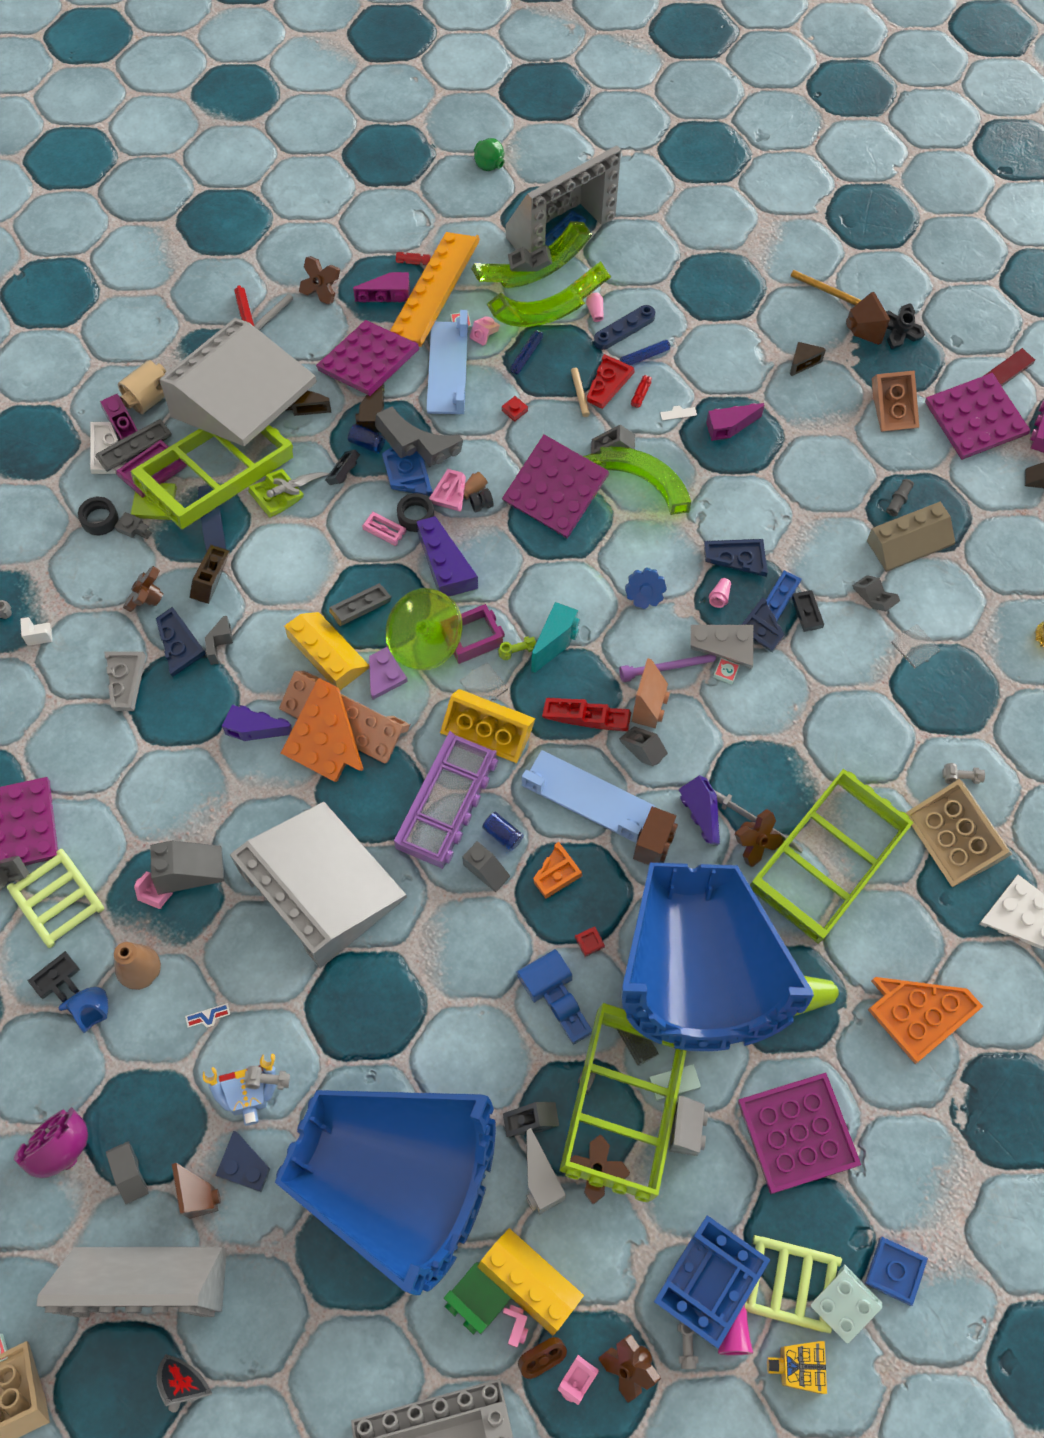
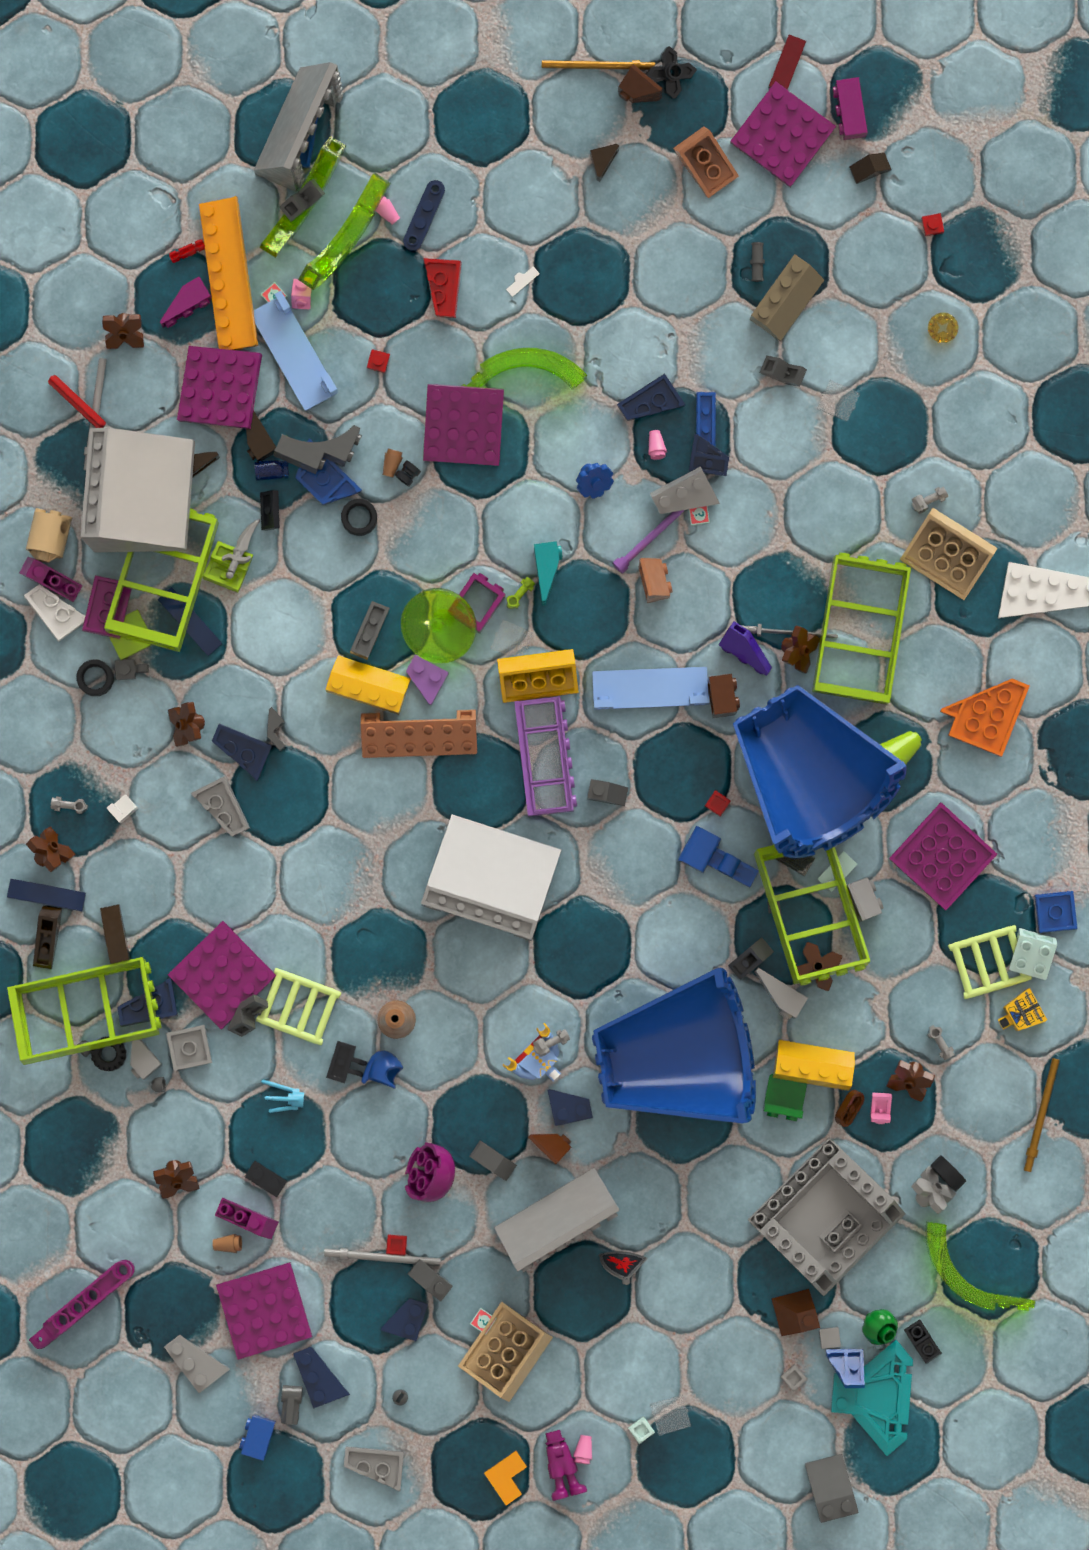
camera: 30 degrees left, 20 degrees up
dark grey tile [95,419,172,472] -> none
bright pink bracket [134,871,173,909] -> none
dark grey slope [150,840,224,895] -> none
sticker [185,1003,230,1027] -> none
dark brown slope [189,545,230,604] -> none
dark purple slope [222,705,292,741] -> none
orange wing [281,678,363,782] -> none
bright pink tile [362,512,406,546] -> none
dark purple wedge [417,516,478,599] -> none
bright pink wing [429,469,466,512] -> none
green plant [474,138,505,171] -> none
clear blue piece [482,811,524,851] -> none
bright pink bracket [502,1305,529,1348] -> none
clear blue axle [510,330,543,375] -> none
orange wing [533,842,582,899] -> none
red slope [542,698,632,732] -> none
tan bar [571,368,590,417] -> none
dark grey slope [591,424,635,458] -> none
dark grey slope [619,726,668,767] -> none
clear blue axle [620,340,671,365] -> none
red axle [631,375,652,408] -> none
blue slope [654,1215,770,1349] -> none
magenta slope [706,403,765,441] -> none
dark pink plant [718,1304,753,1355] -> none
black plate [791,590,824,632] -> none

